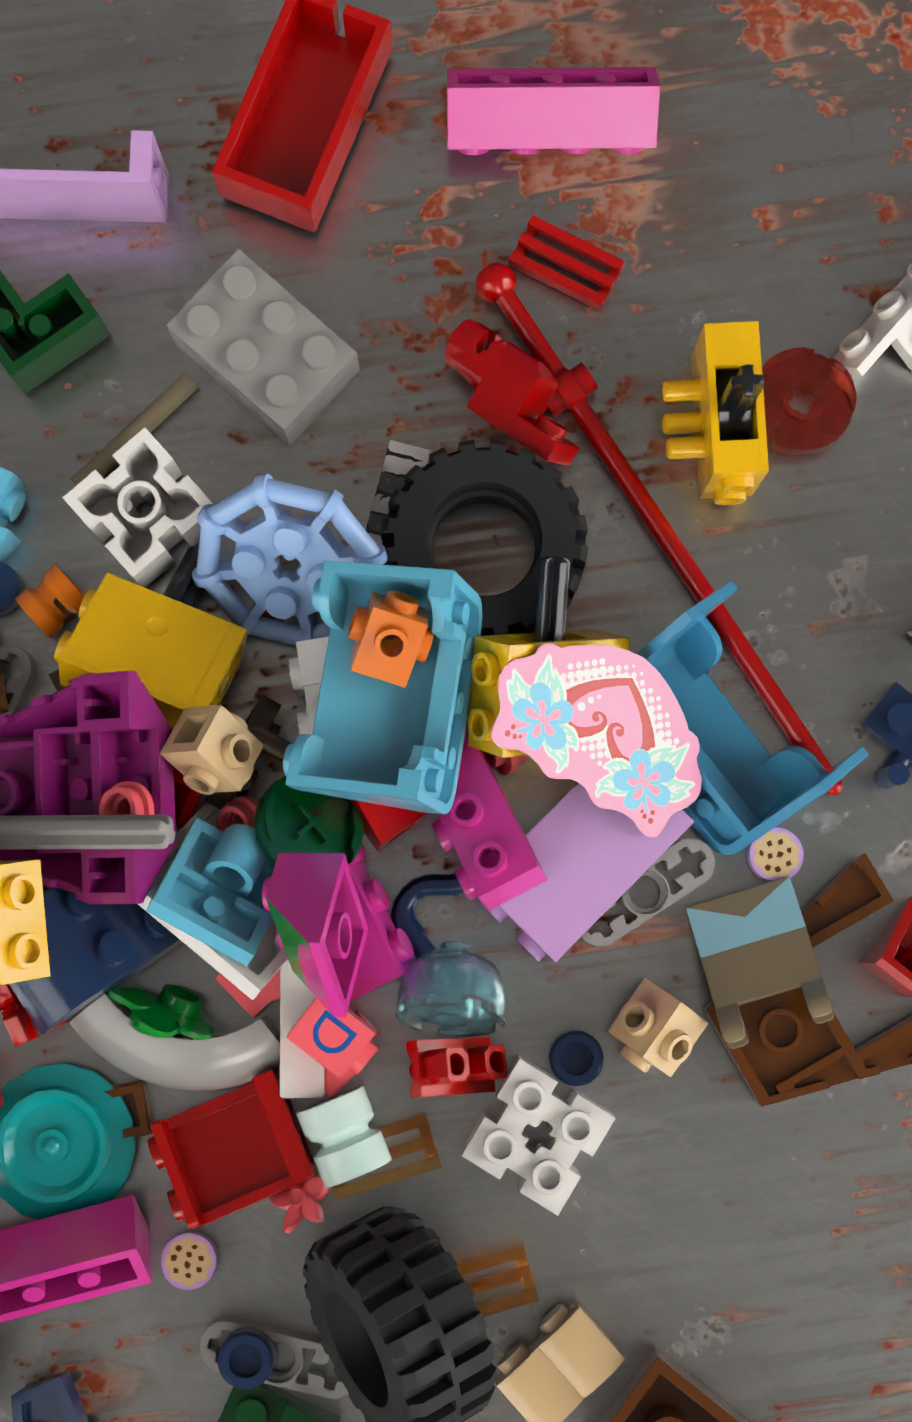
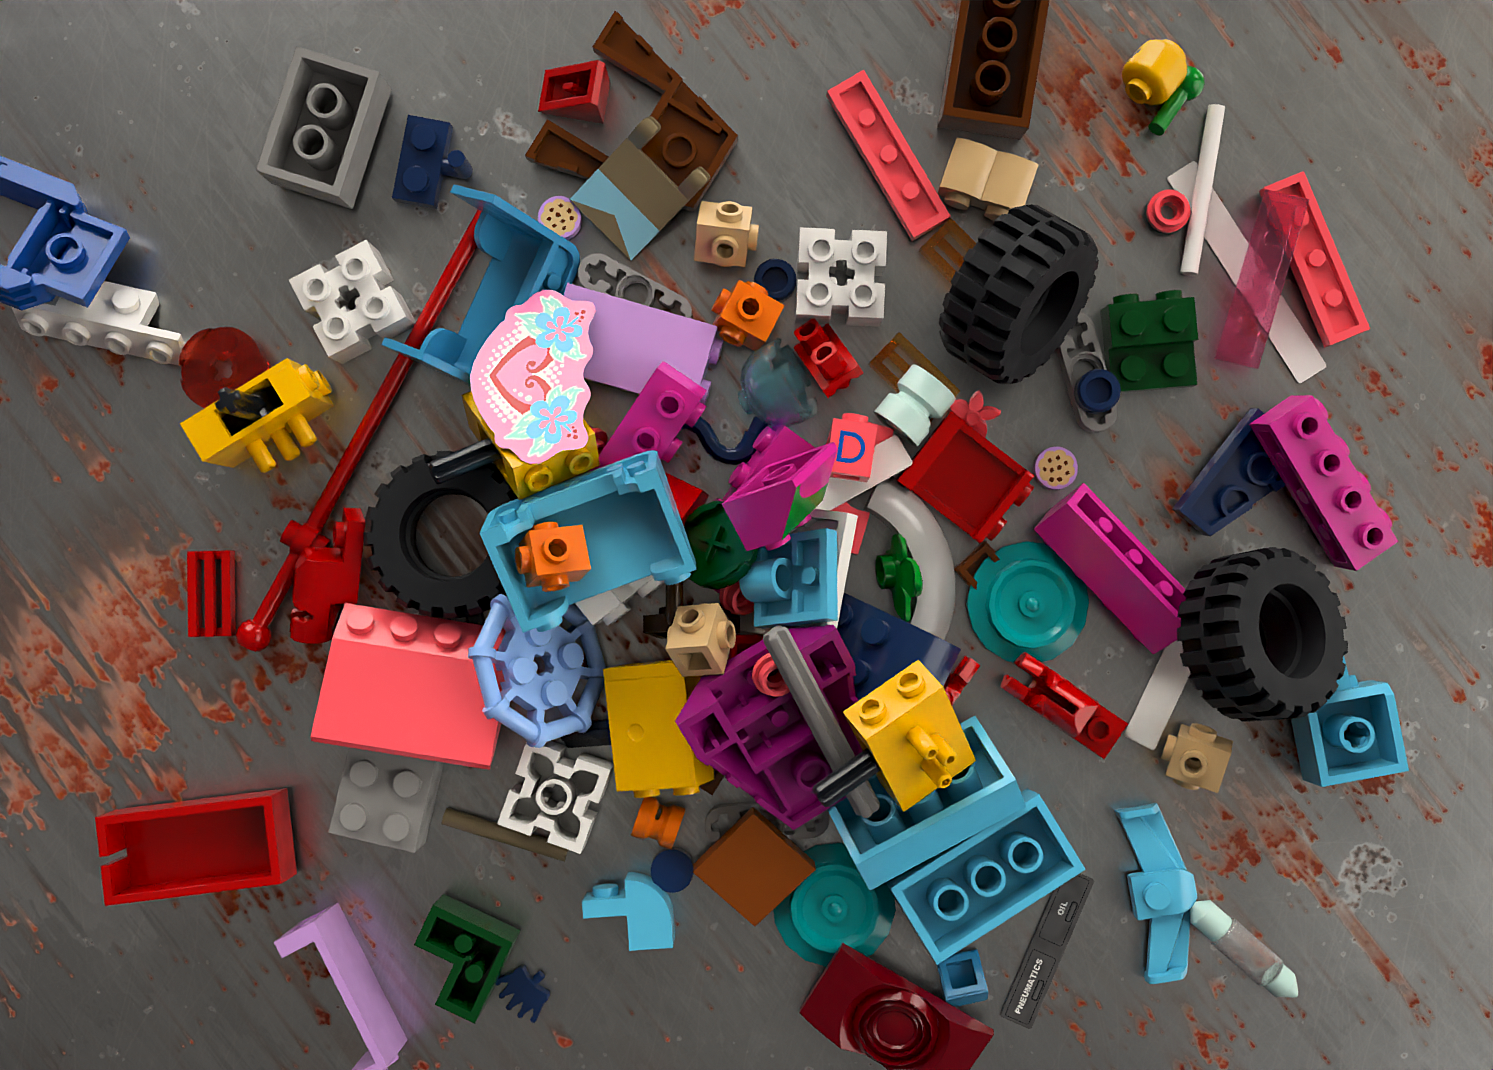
camera: 115 degrees left, 5 degrees up
brick [447,67,660,155] -> none
none -> white brick [289,240,416,364]
none -> coral slope [310,603,506,770]
none -> orange brick [711,280,785,352]
none -> coral plate [826,70,951,241]

